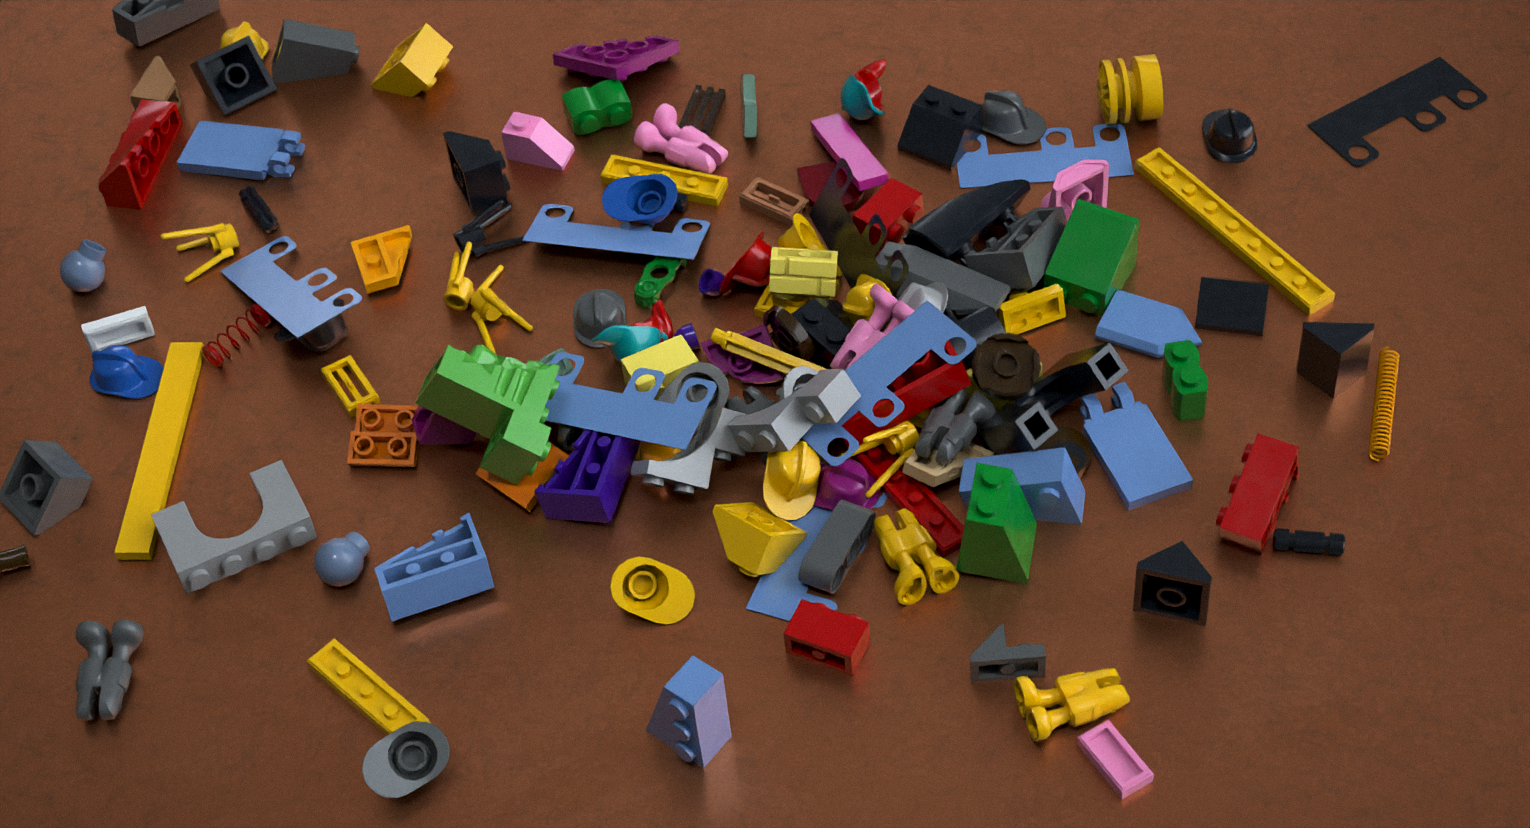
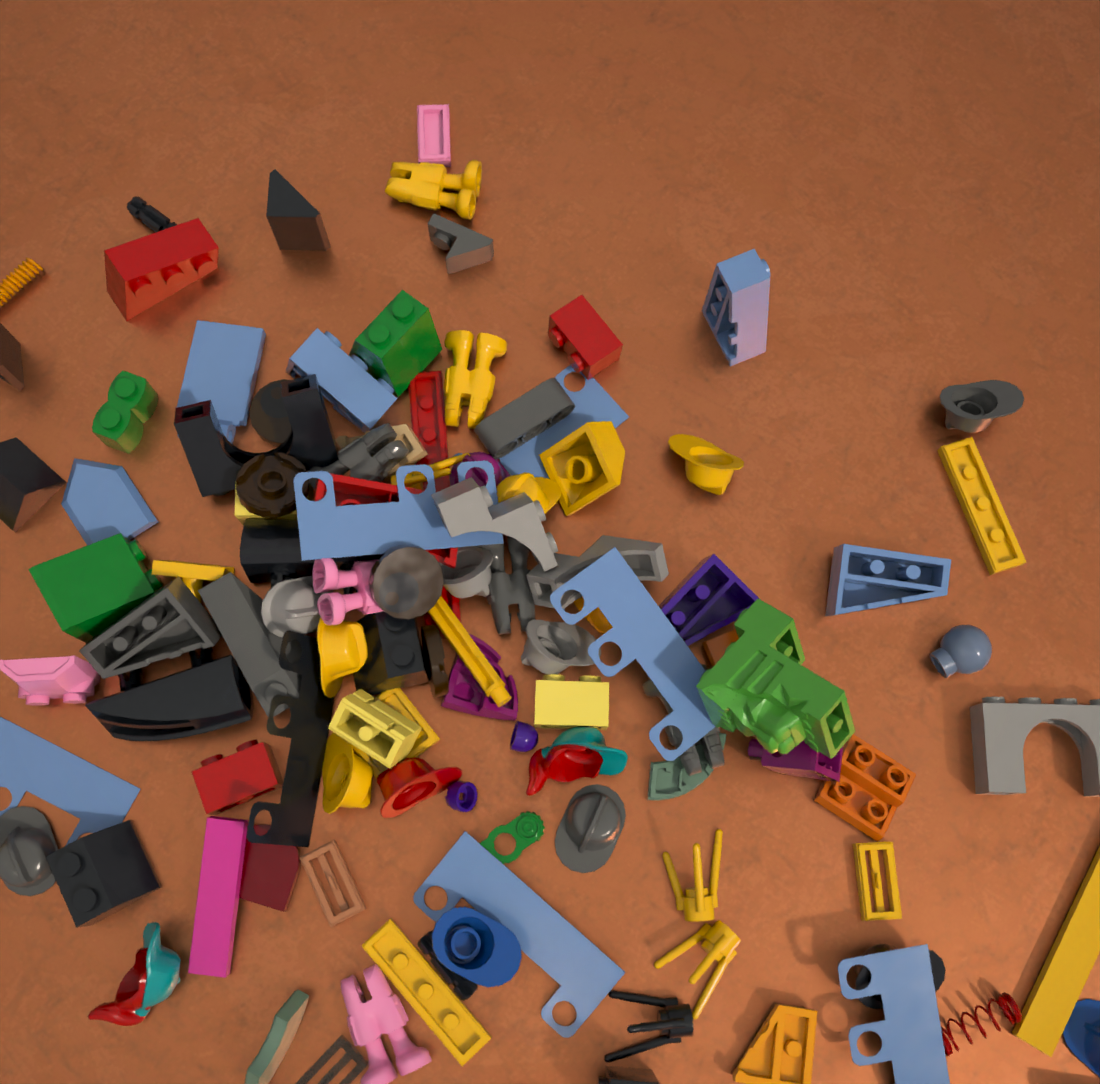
camera: 160 degrees left, 25 degrees up
none -> dark brown tile [369,544,444,619]

